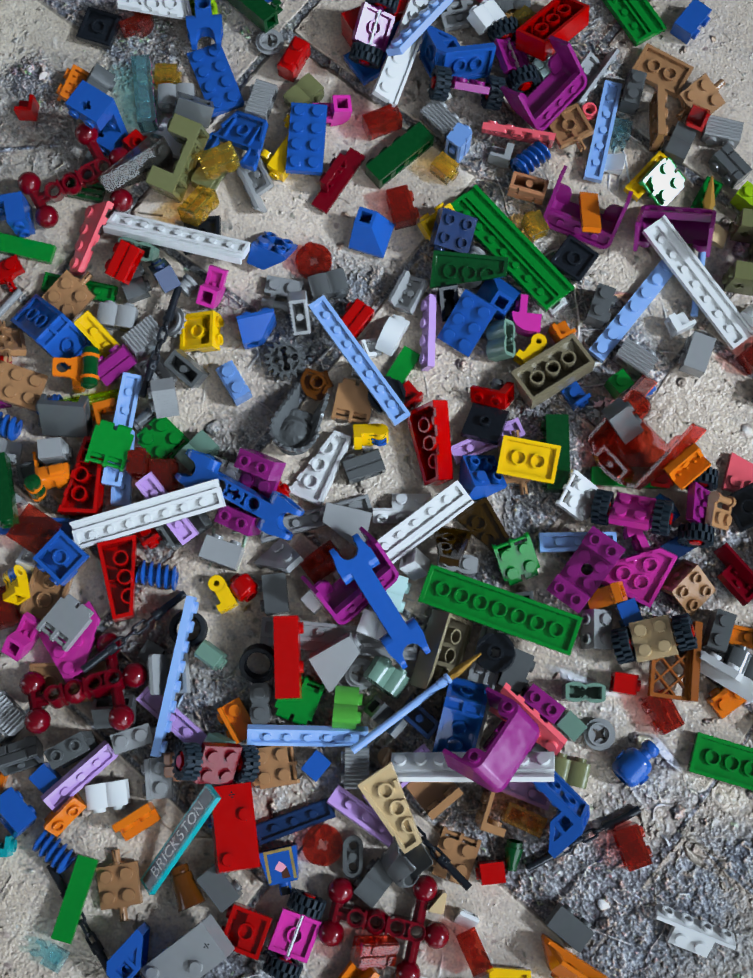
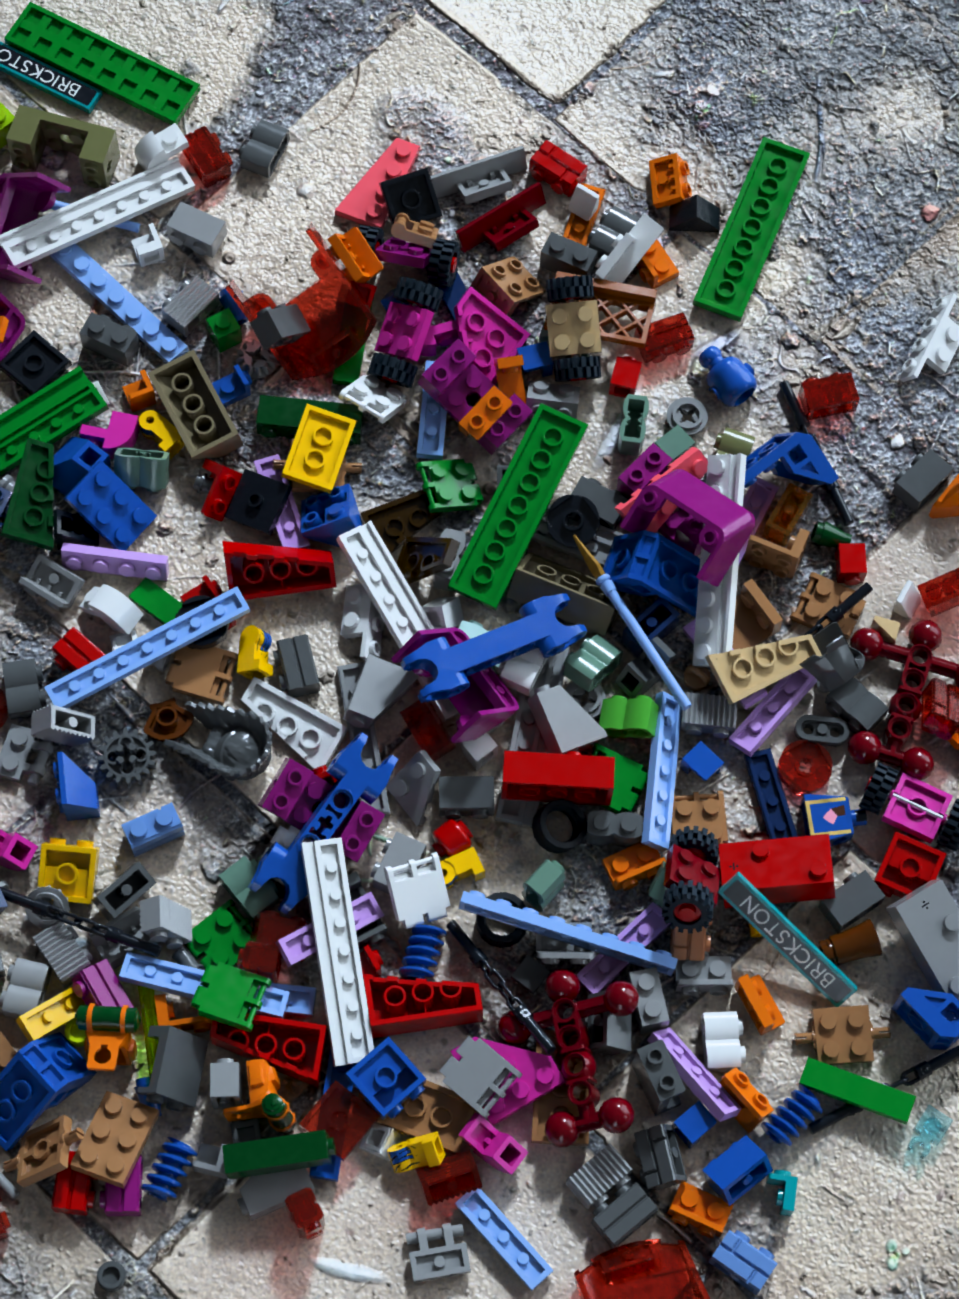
camera: 85 degrees left, 10 degrees down
none -> white plate [384,852,451,929]
none -> orange bracket [458,386,512,441]

